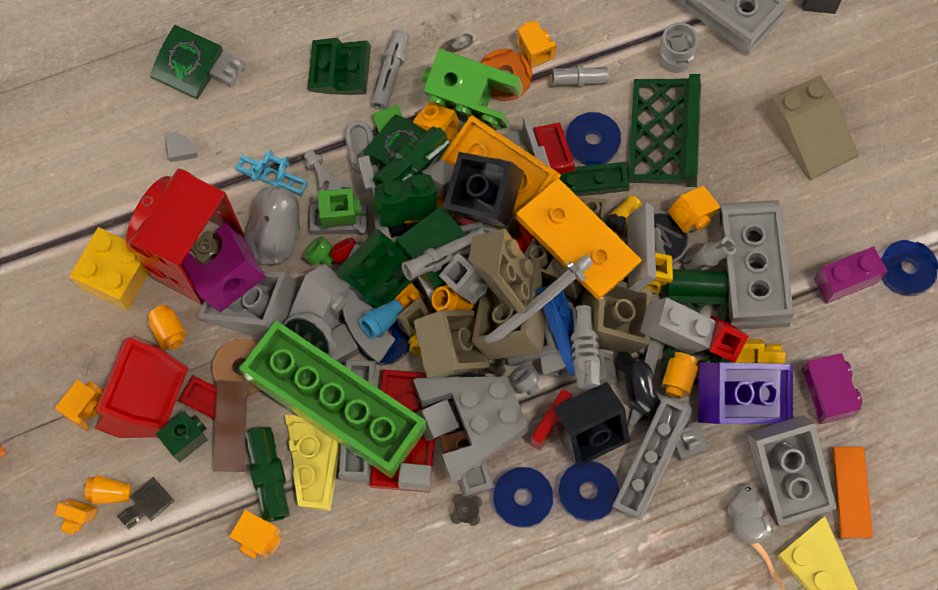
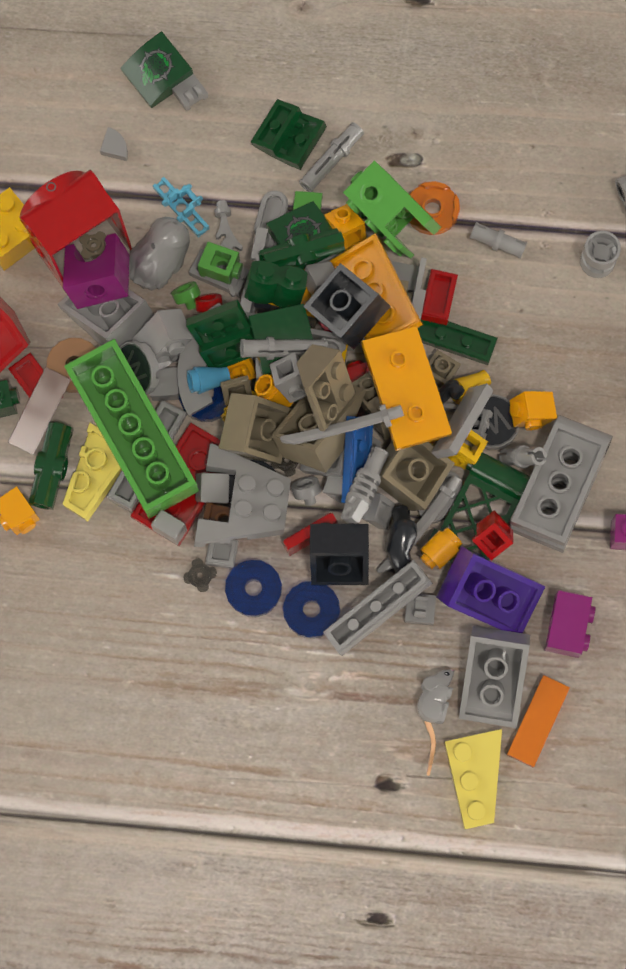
camera: 30 degrees right, 5 degrees up
light orange brick [147,305,187,350] -> none
light orange brick [517,21,556,68] -> none
clear blue tile [566,112,621,166] -> none
dark green fence [629,74,701,187] -> none
light grey brick [640,297,716,355] -> none
yellow plate [732,339,786,364] -> none

